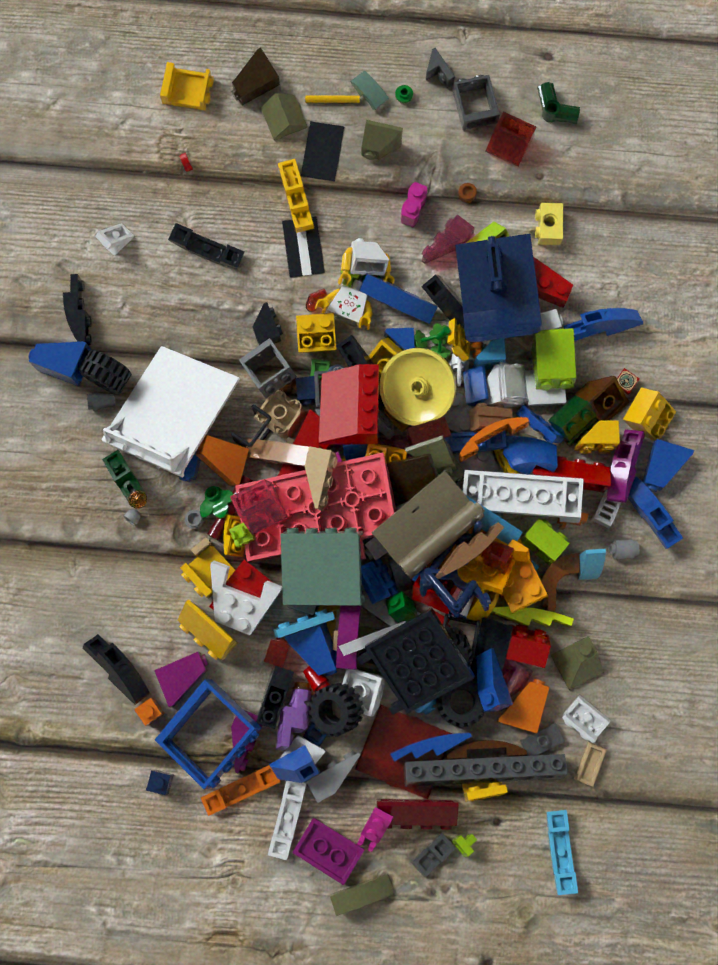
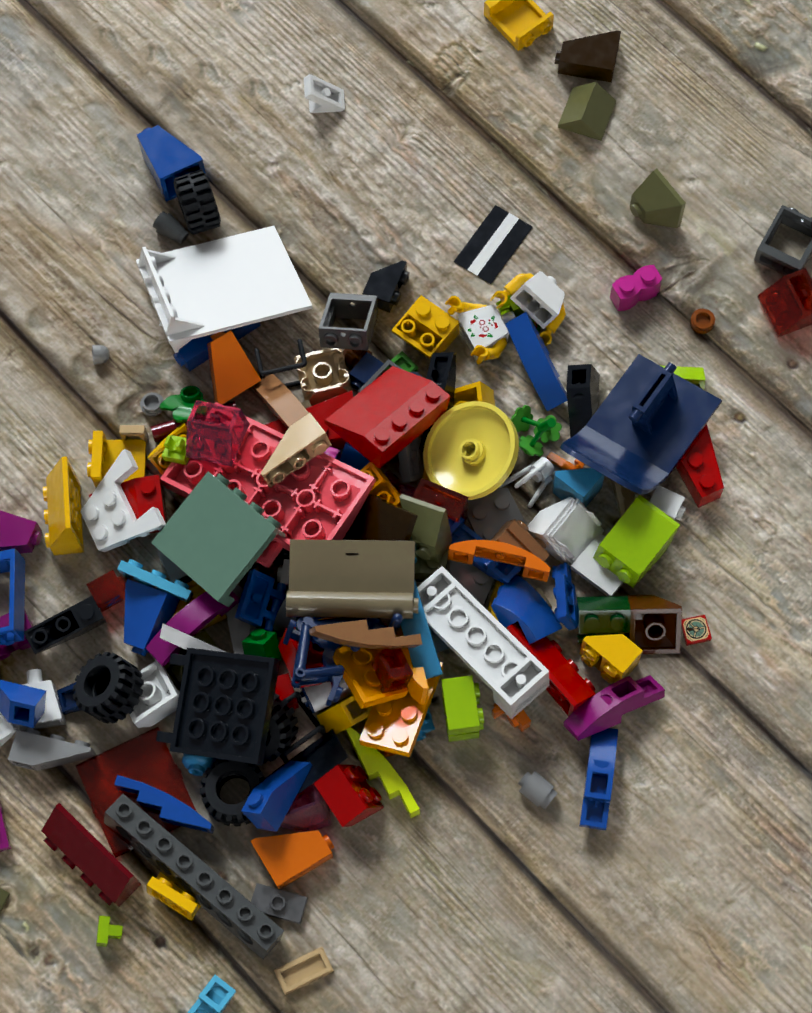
camera: 45 degrees right, 10 degrees down
black slope [63,274,92,346] -> none
dark green plate [102,450,147,509] -> none
black slope [168,223,245,269] -> none
red tile [179,152,193,172] -> none
medium lavender plate [276,682,313,751] -> none
yellow slope [278,159,314,233] -> none
black sticker [301,121,344,182] -> none
red cone [303,666,330,693] -> none
yellow bar [305,95,360,103] -> none
clear red arm [305,288,327,312] -> none
sand green slope [350,71,389,110] -> none
dark pink hinge [357,807,393,852] -> none
blue slope [384,328,415,351] -> none
green plate [395,85,413,103] -> none
dark grey slope [411,833,456,877] -> none
clear pink slope [422,214,475,264] -> none
dark grey slope [426,47,455,88] -> none
reddish brown slope [446,740,527,759] -> none
yellow plate [447,318,470,362] -> none
blue slope [463,365,488,406] -> none
light yellow brick [535,203,563,245] -> none
dark orange arch [540,553,580,612] -> none
olive slope [551,636,604,690] -> none
white bracket [562,695,611,743] -> none
blue slope [563,308,643,341] -> none
medium azure slope [578,549,606,580] -> none
white slope [591,490,621,529] -> none
yellow slope [623,388,676,441] -> none
blue slope [642,439,694,492] -> none

